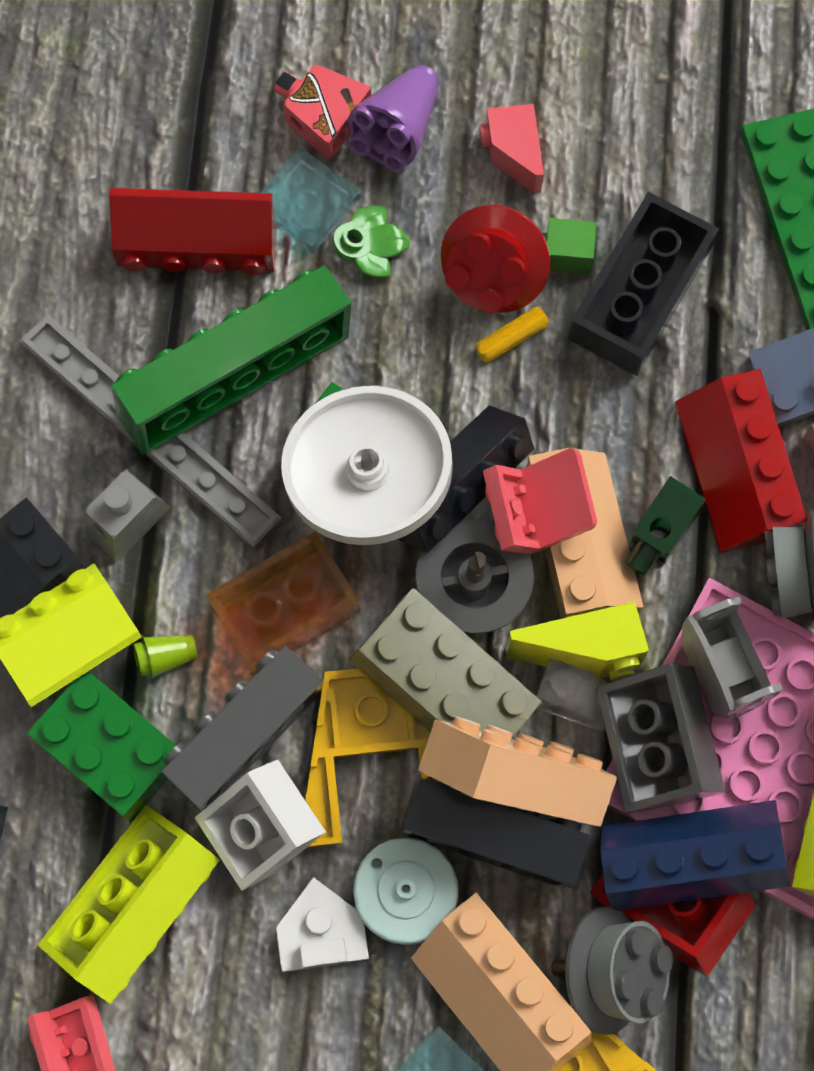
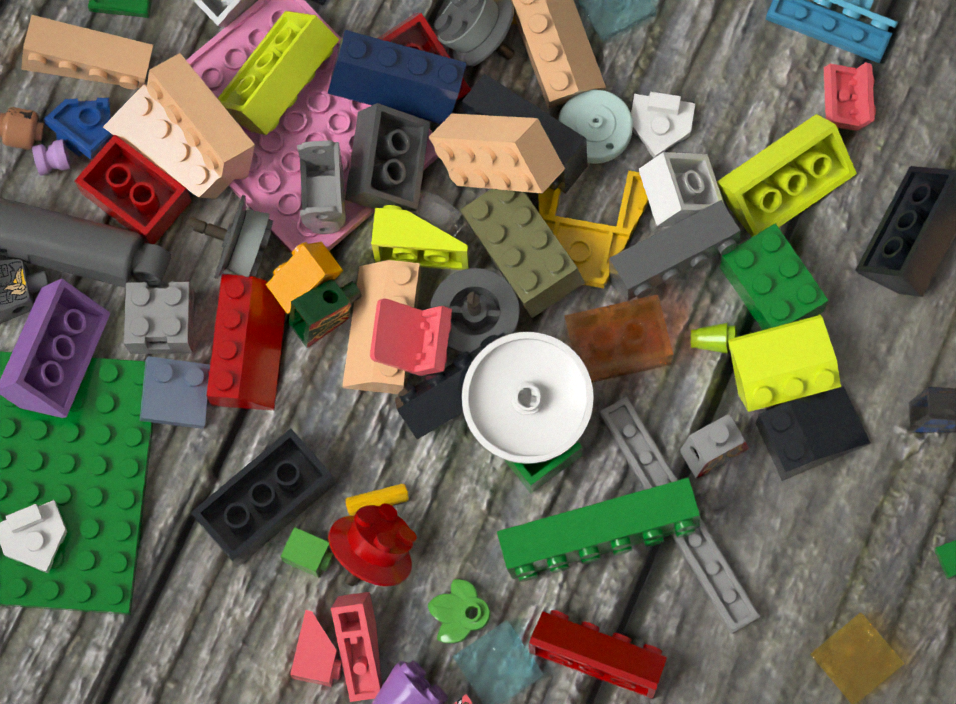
camera: 155 degrees left, 0 degrees up
none -> light orange brick [266,241,343,314]
none -> coral slope [331,592,382,702]

